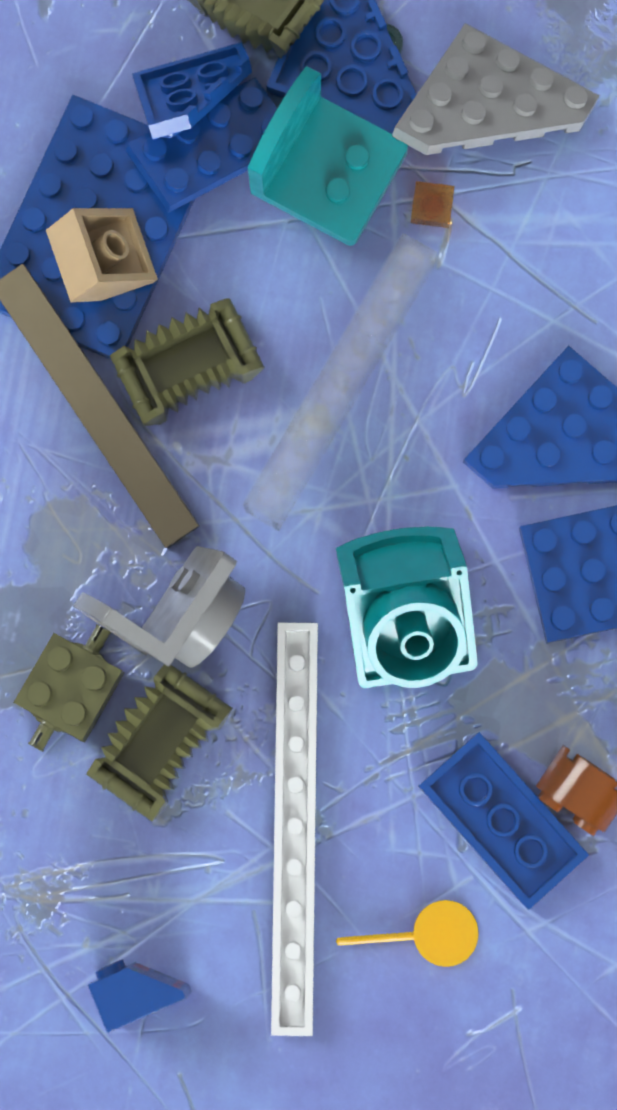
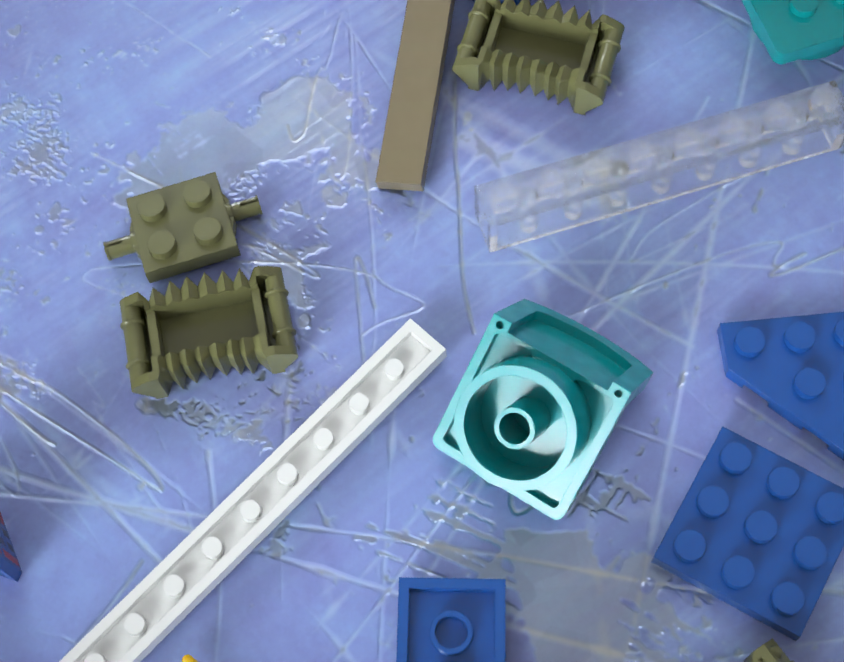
camera: 45 degrees right, 15 degrees down
light grey piece [73,546,245,668] -> none

